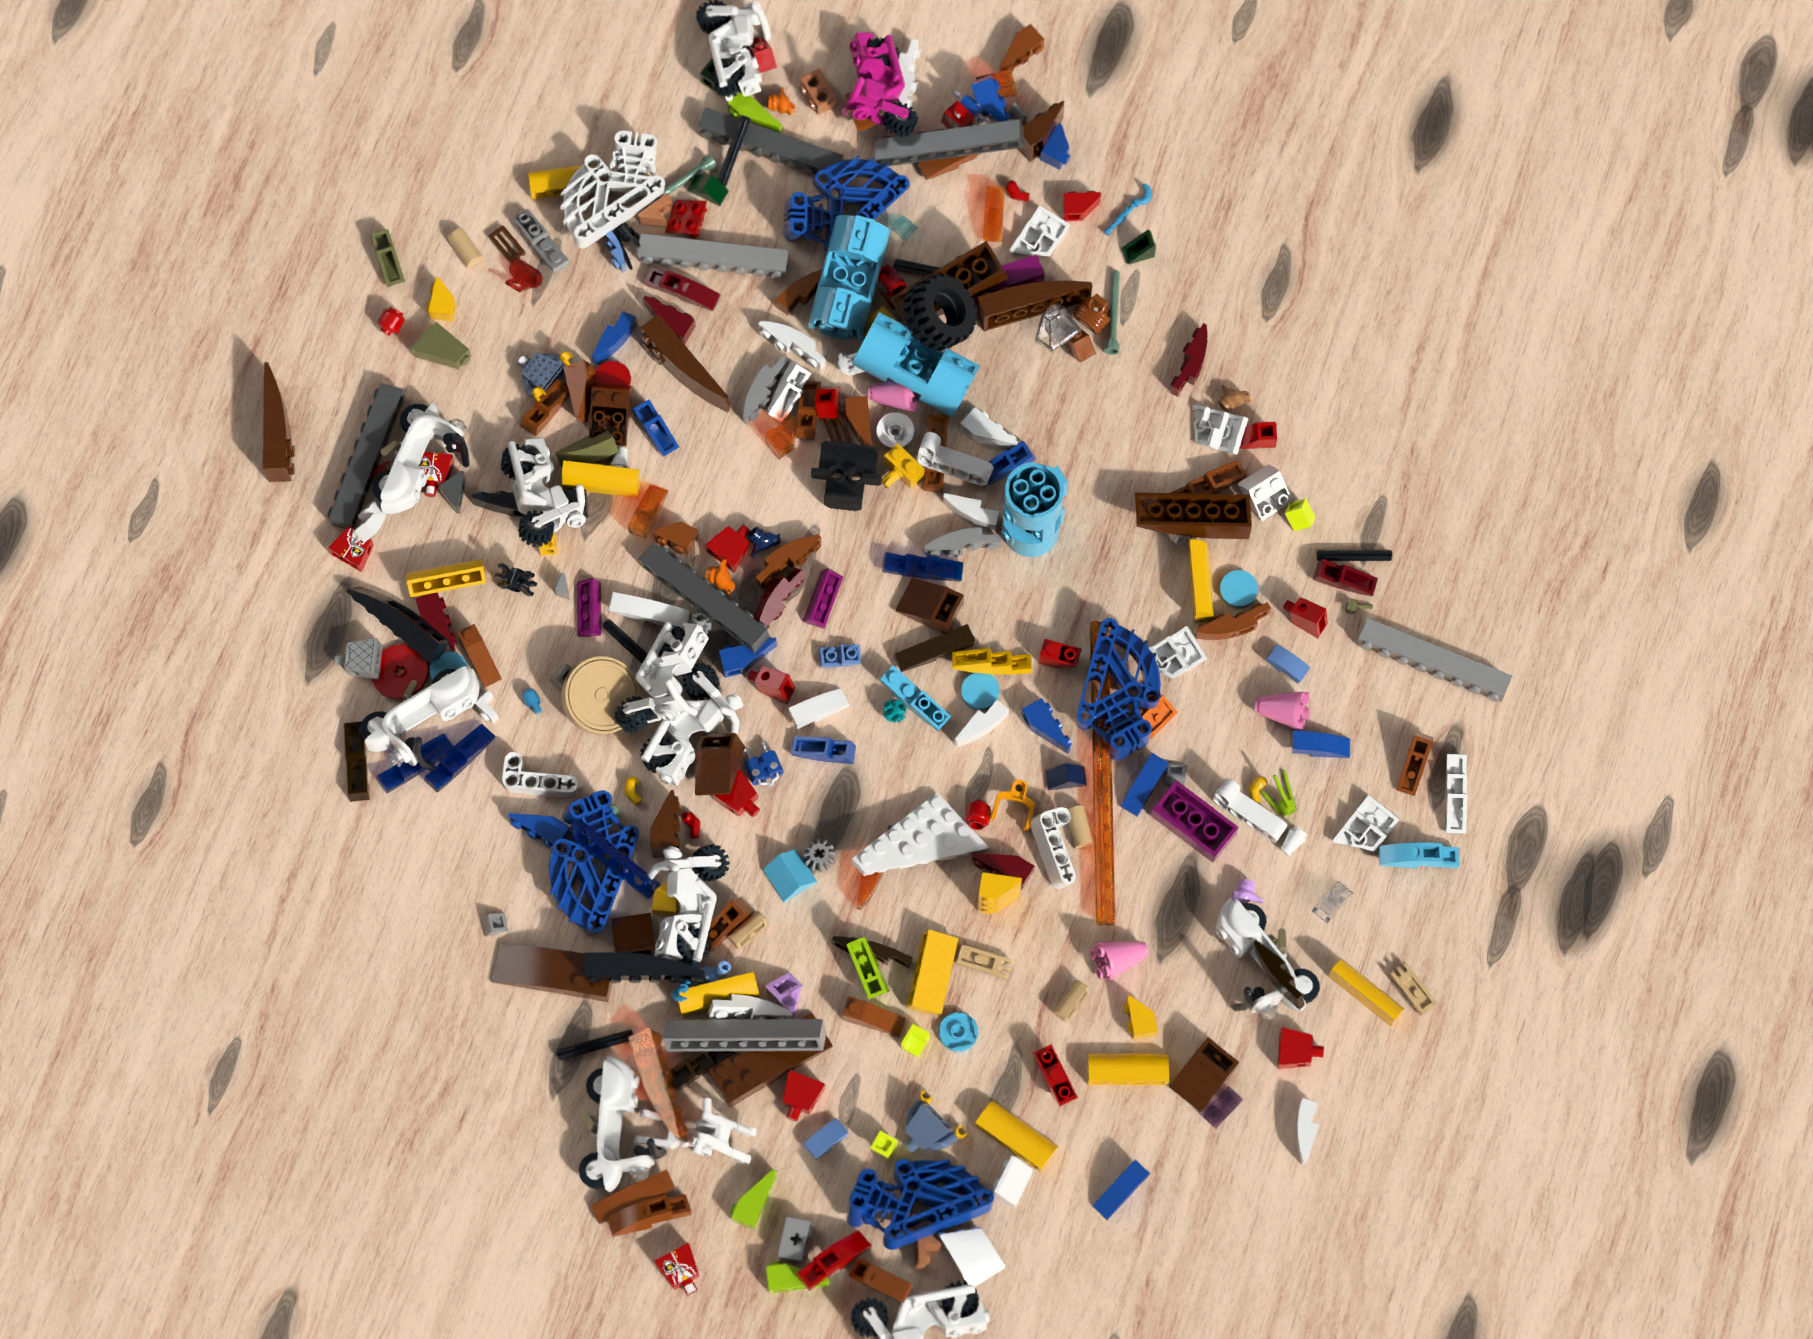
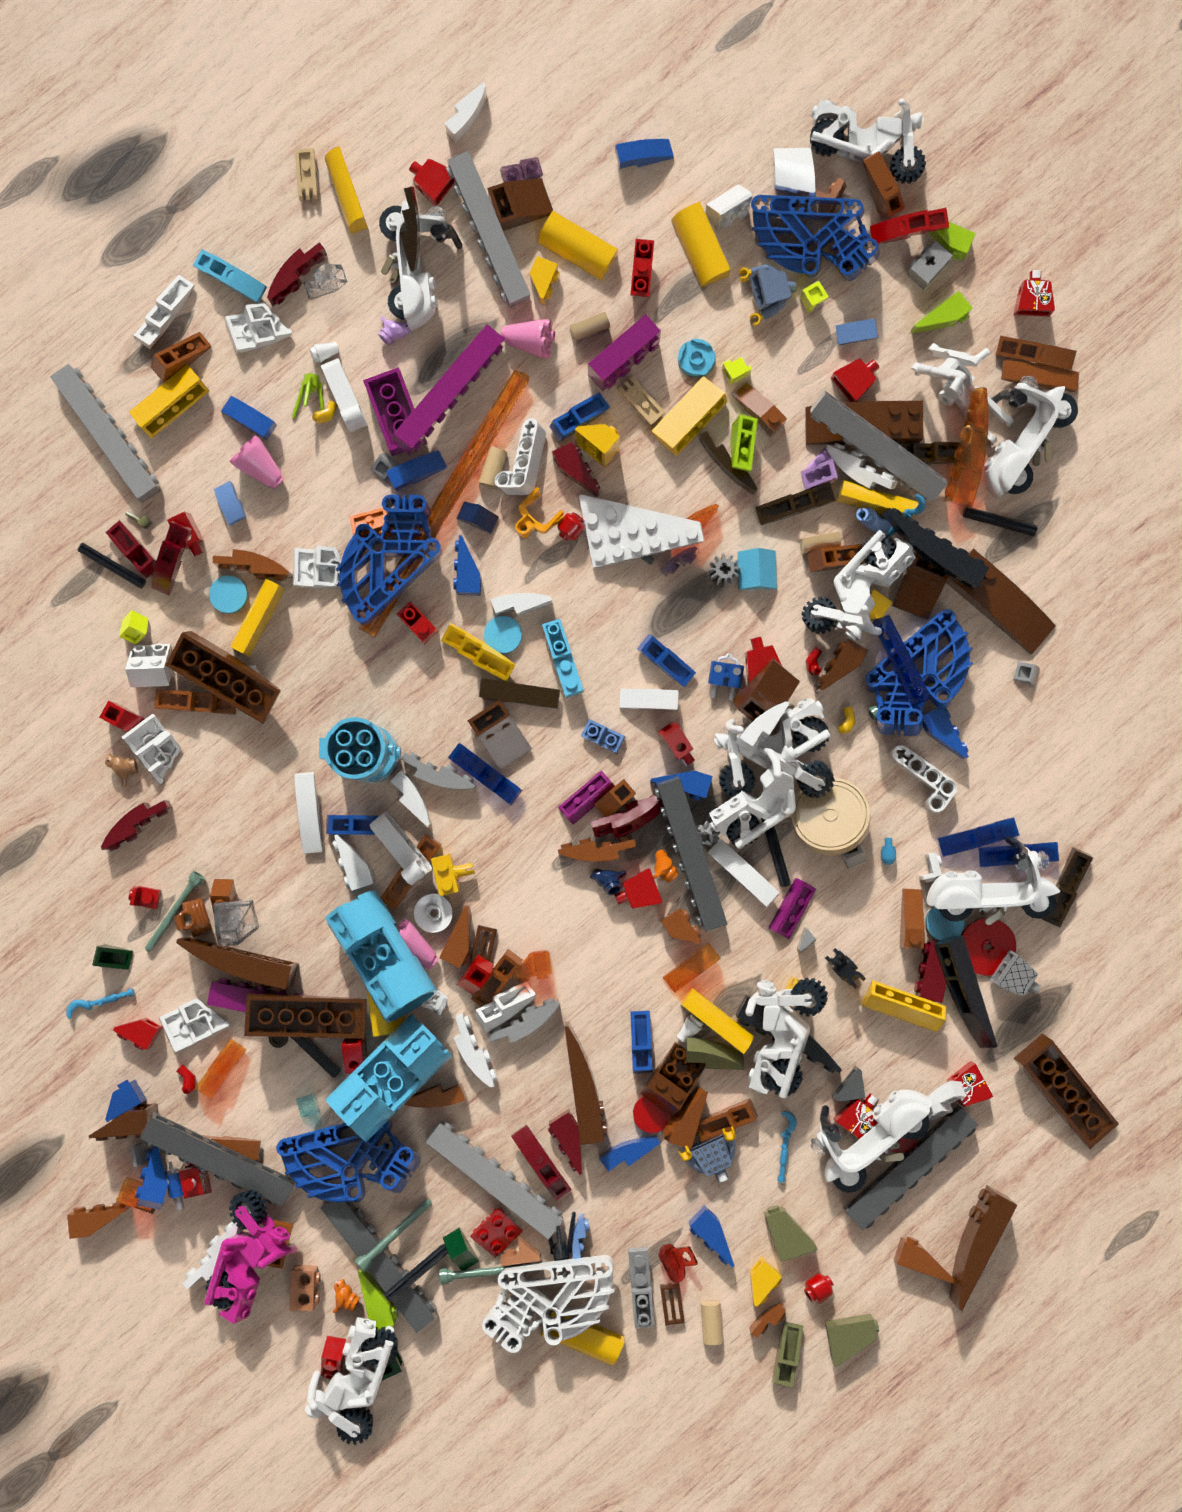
camera: 150 degrees left, 15 degrees up
black piece [811,441,882,511] -> none
teal gear [883,699,907,723] -> none
black tyre [903,274,977,351] -> none
none -> red bracket [128,886,161,909]
none -> yellow brick [129,364,210,439]
none -> dark red slope [151,521,191,596]
none -> dark red slope [267,242,327,306]
none -> white slope [294,772,323,854]
none -> sand green piece [354,1199,432,1273]
none -> magenta brick [391,324,505,455]
none -> light grey brick [446,151,531,307]
none -> blue slope [549,392,610,442]
none -> magenta brick [588,314,661,392]
none -> dark orange slope [594,779,636,817]
none -> slope [661,546,698,576]
none -> blue slope [689,1205,735,1268]
none -> white slope [735,702,789,750]
none -> dark orange slope [749,1302,786,1338]
none -> dark brown slope [755,482,836,525]
none -> dark azure piece [777,1111,797,1182]
none -> olive slope [825,1314,879,1367]
none -> dark orange slope [894,1237,955,1284]
none -> reddish brown slope [1013,1033,1119,1149]

